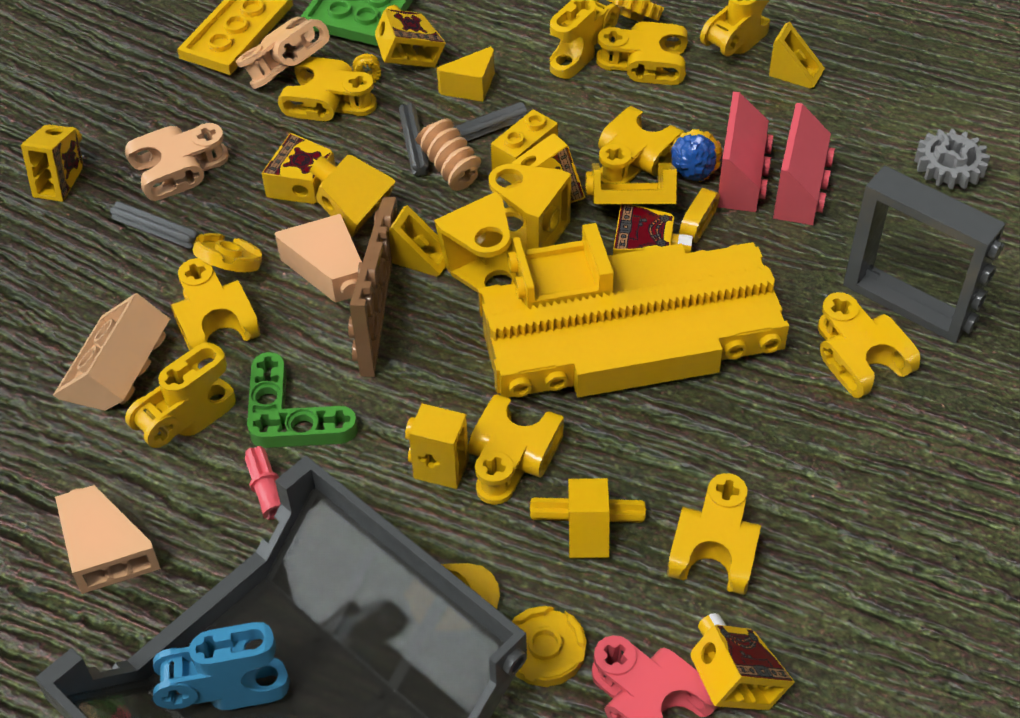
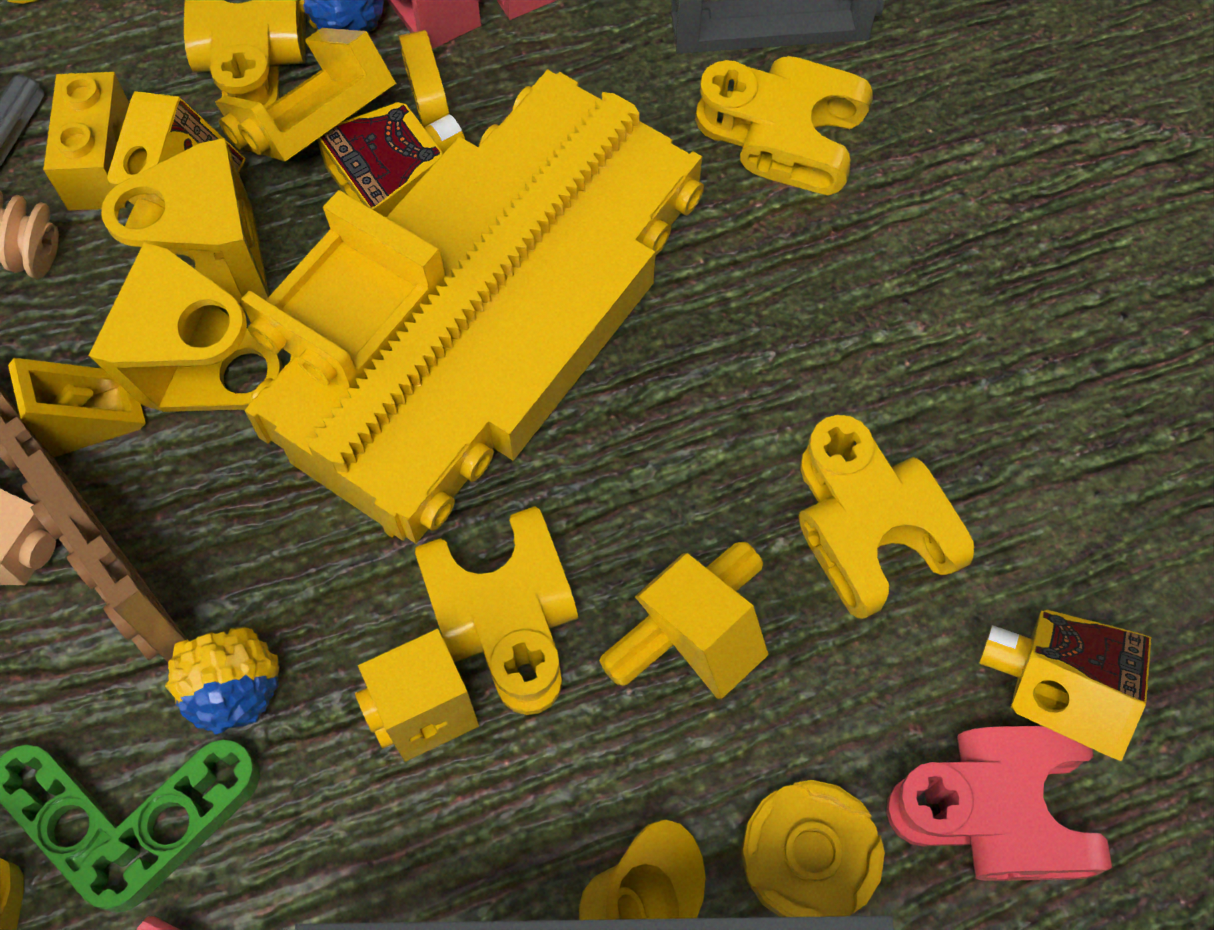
camera: 45 degrees left, 15 degrees up
none -> piece [165,627,279,734]

